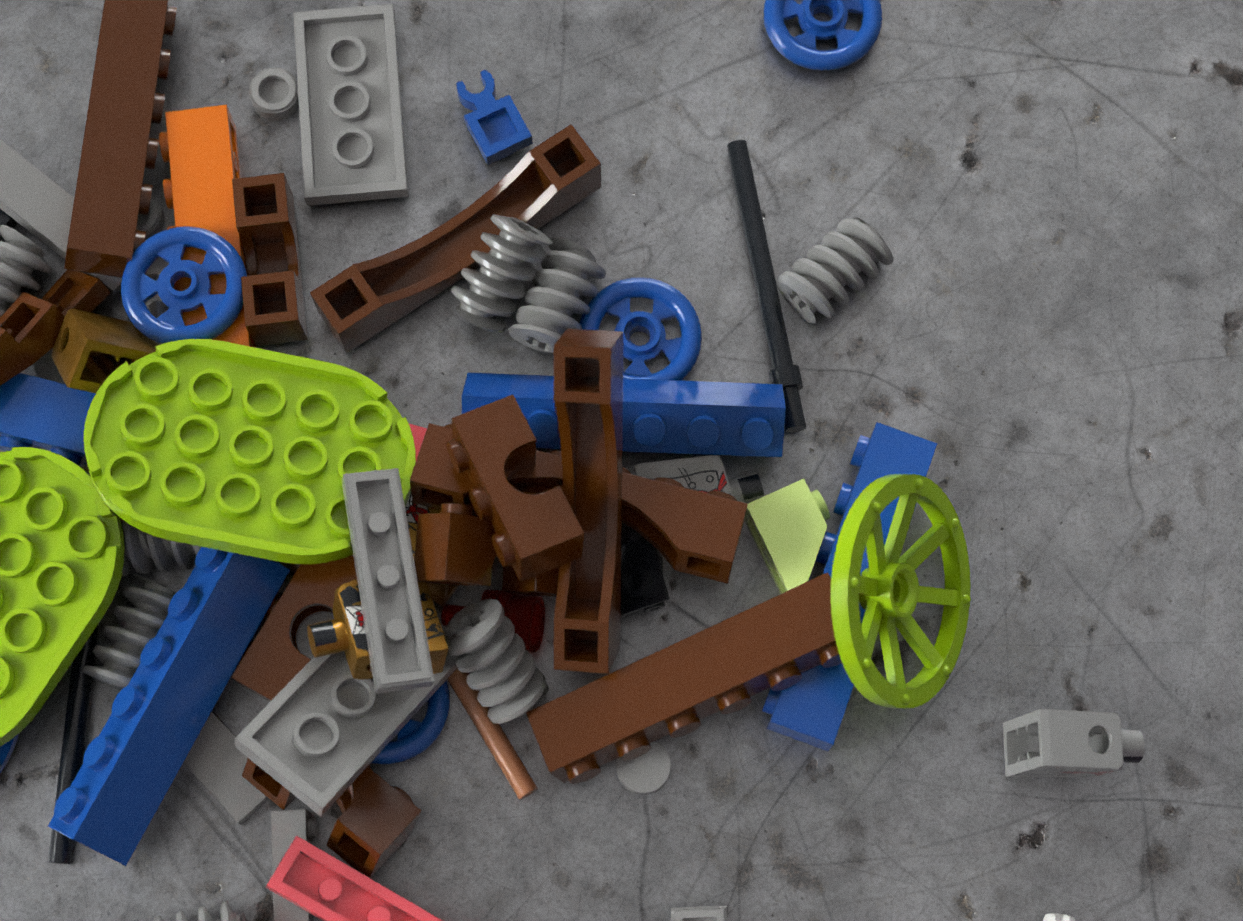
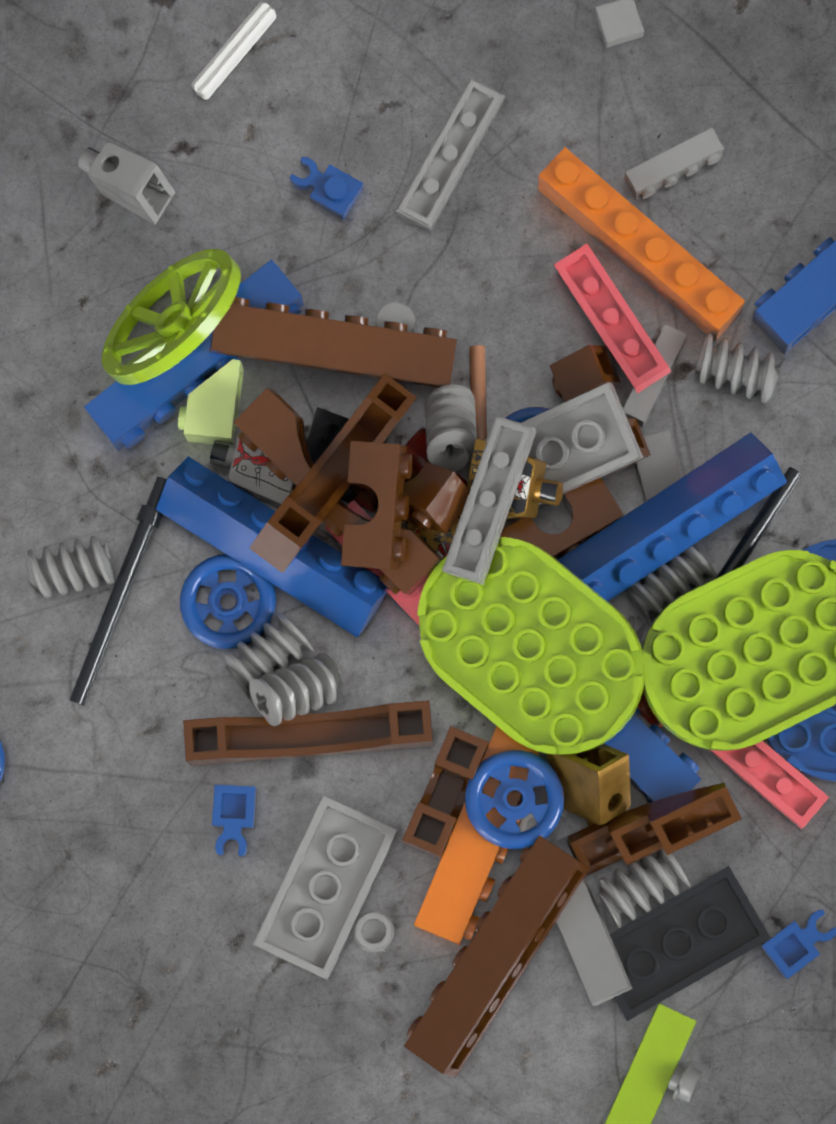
camera: 140 degrees left, 5 degrees up
none -> blue plate [289,157,364,220]

